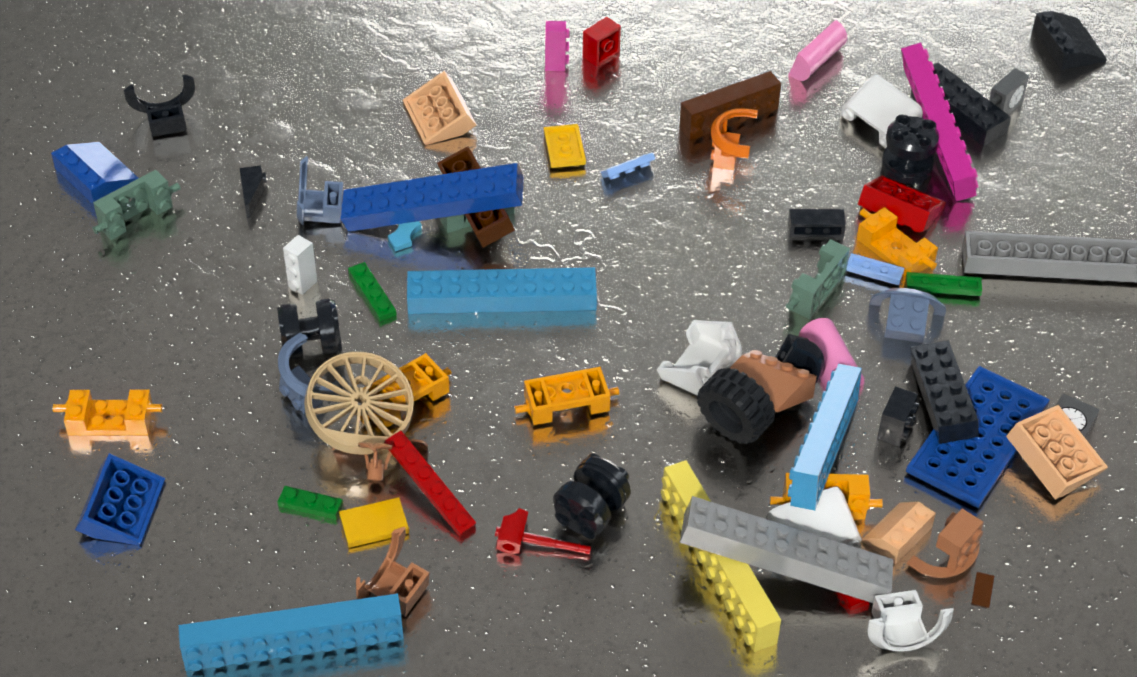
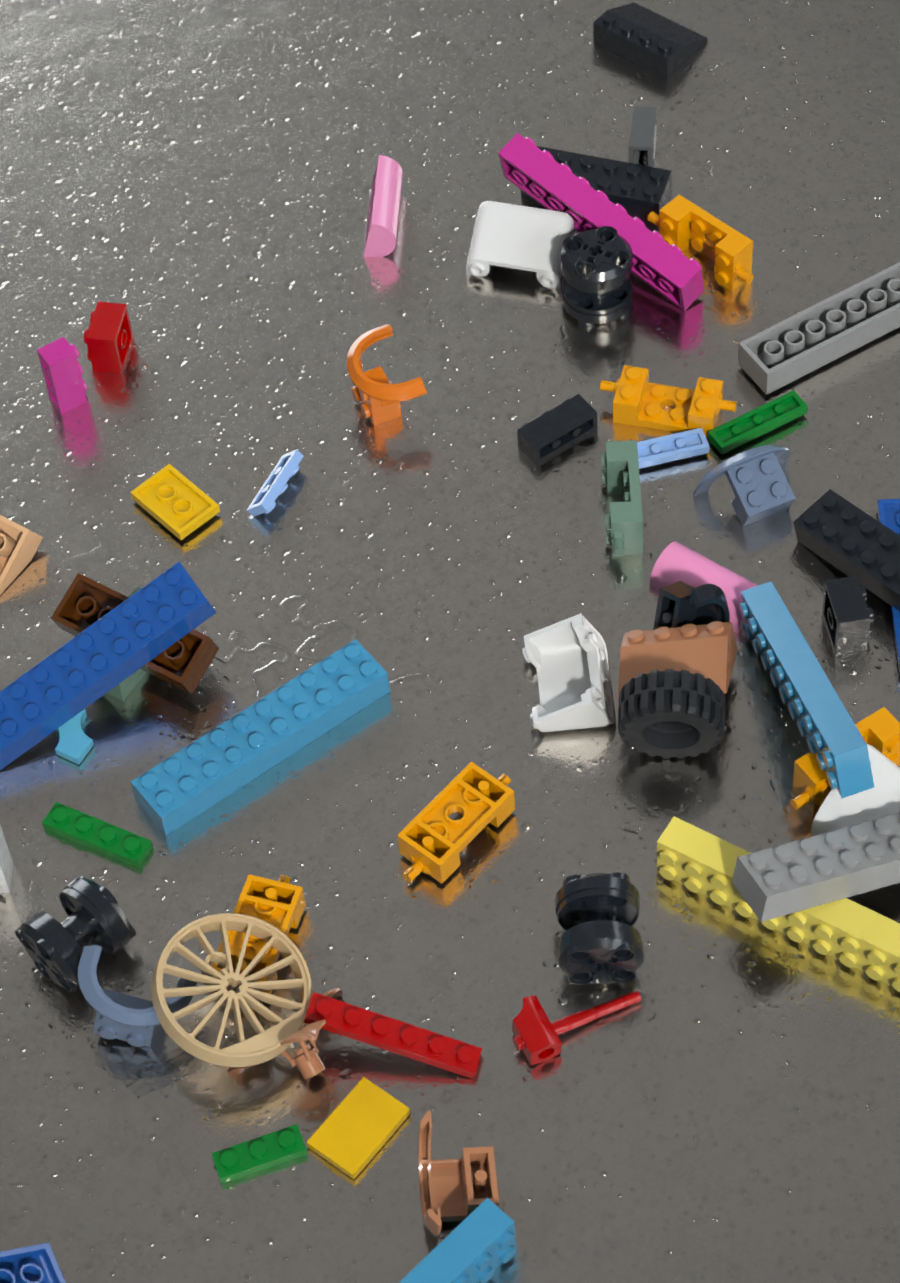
camera: 30 degrees left, 5 degrees up
reddish brown brick [679,71,781,141] -> none
red slope [857,175,946,233] -> none
none -> light orange brick [647,195,753,291]

